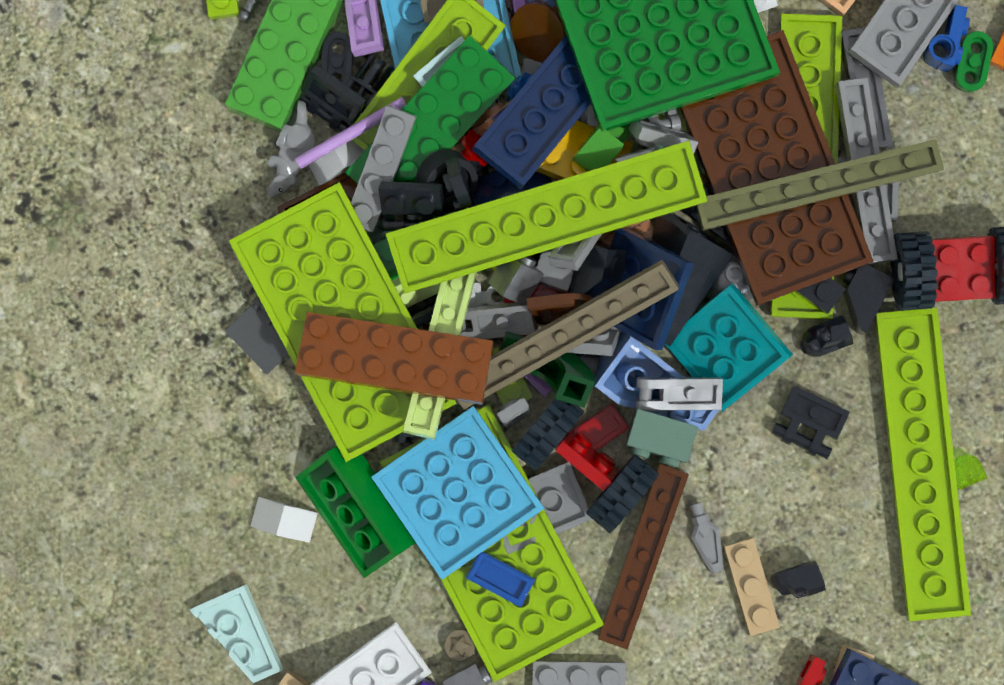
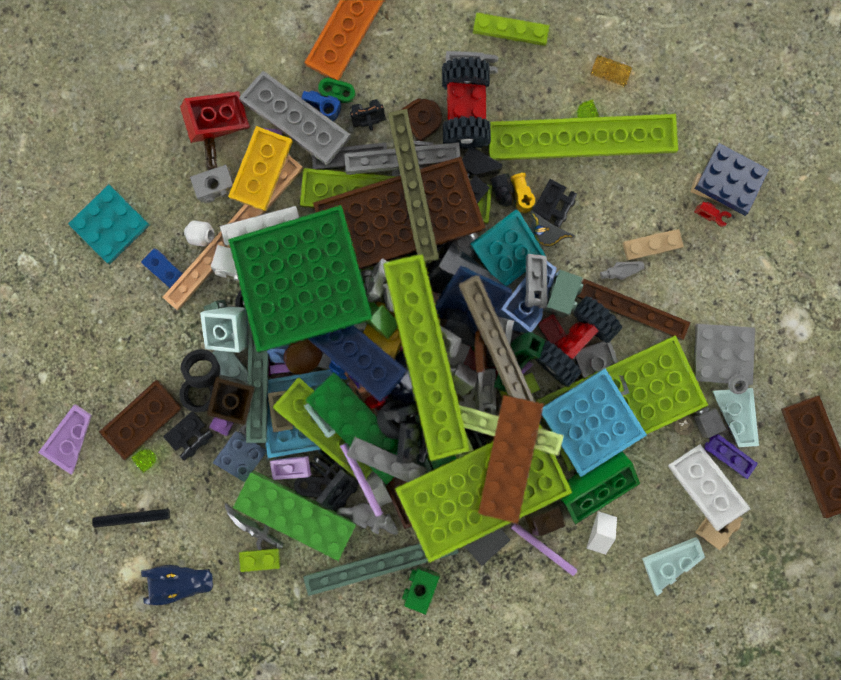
camera: 95 degrees left, 0 degrees up
blue tile [466,551,535,607] -> none
light grey plate [497,398,531,429] -> none
black rock [770,560,826,599] -> none
none -> sand green plate [303,543,459,596]
none -> black hips [350,99,386,131]
none -> reddish brown tile [401,98,442,141]
none -> green brick [402,565,440,615]
none -> yellow connector [510,173,535,213]
none -> lavender bar [511,523,577,576]
none -> dark brown torso [524,502,566,537]
none -> dark grey hat [529,210,575,247]

